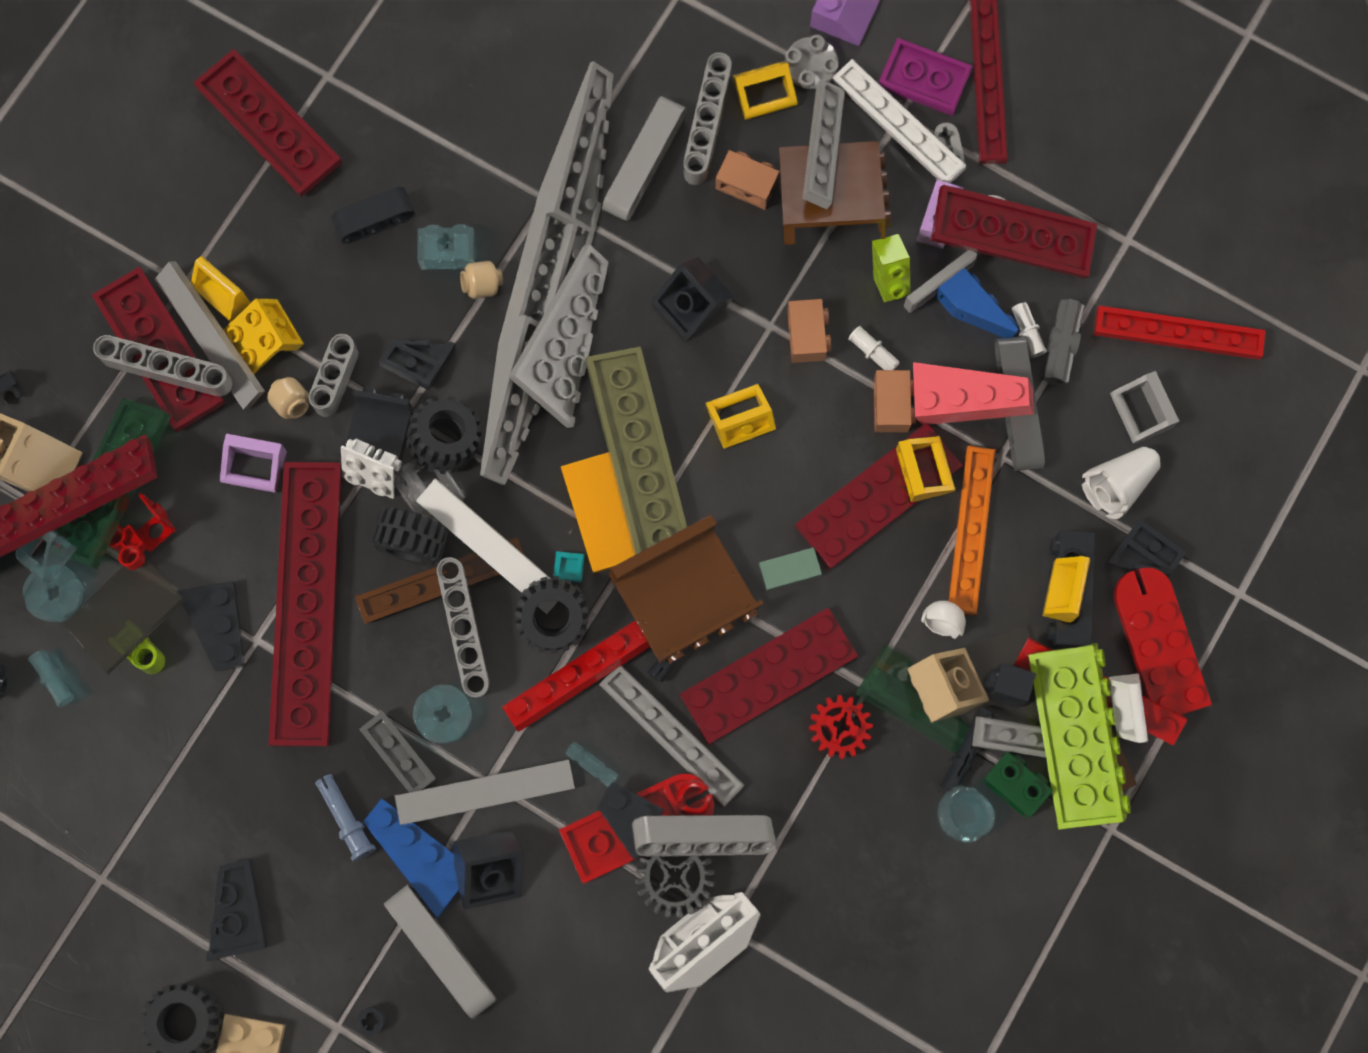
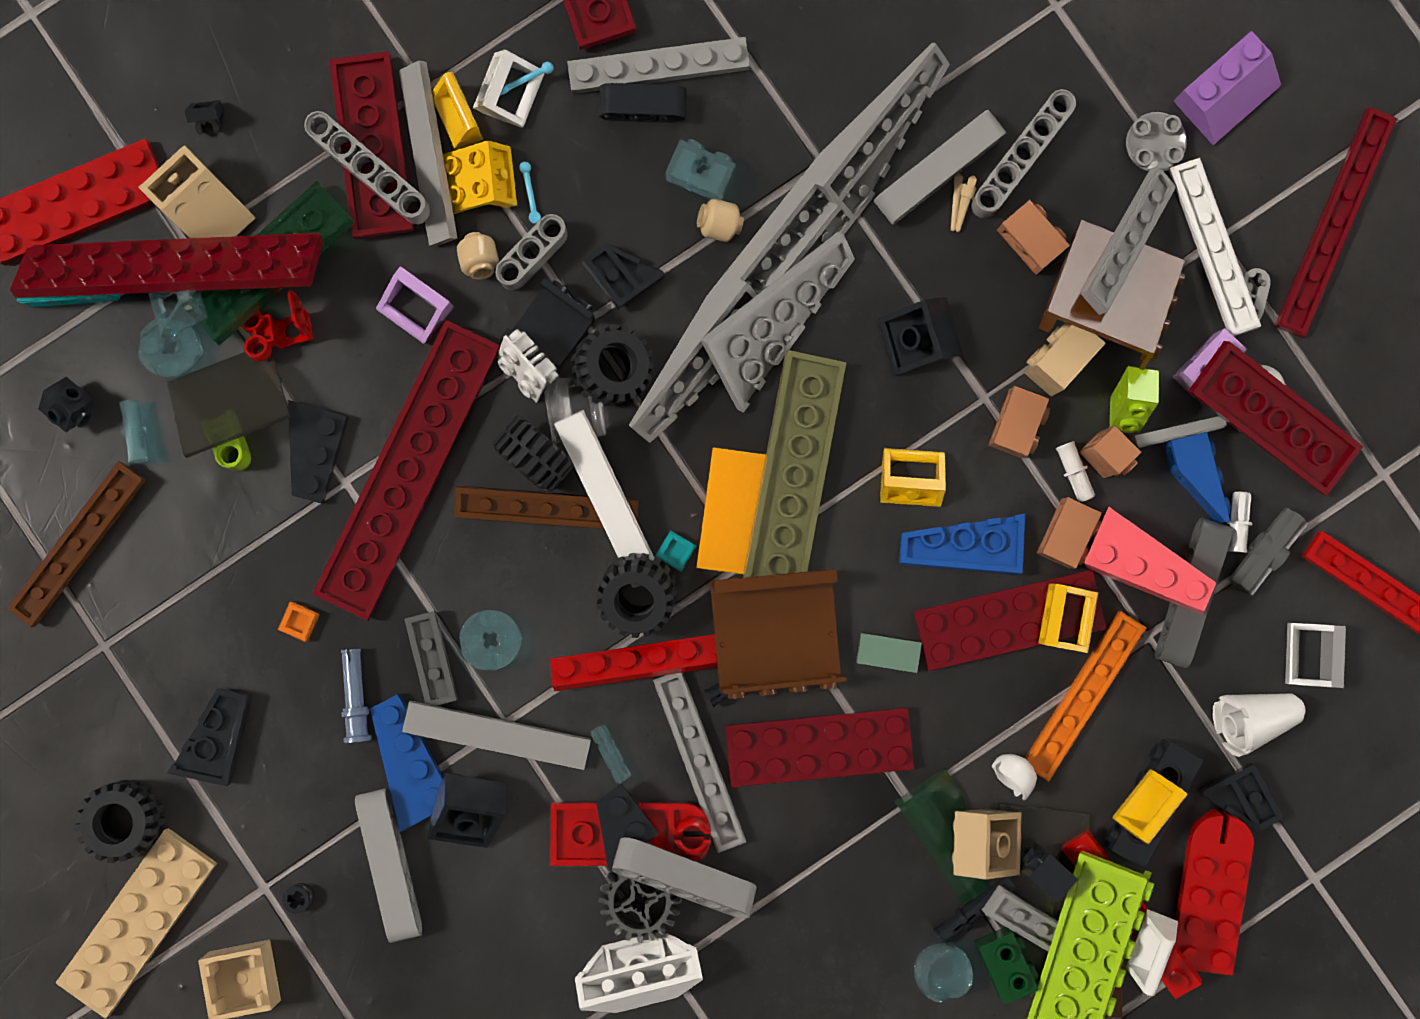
camera: 20 degrees right, 10 degrees up
light grey beam [437,557,490,697] -> none
yellow tile [732,62,797,120] -> none
red gear [809,695,873,760] -> none
magenta tile [878,38,973,116] -> none
none -> reddish brown plate [6,461,146,627]
none -> orange tile [278,602,320,642]
none -> white tile [473,50,545,128]
none -> medium azure hinge [500,62,554,95]
none -> medium azure hinge [519,162,541,224]
none -> light grey plate [567,37,750,94]
none -> blue wing [899,514,1025,575]
none -> tan piece [951,173,977,232]
none -> tan brick [1024,322,1105,396]
none -> nougat brick [1078,426,1141,478]

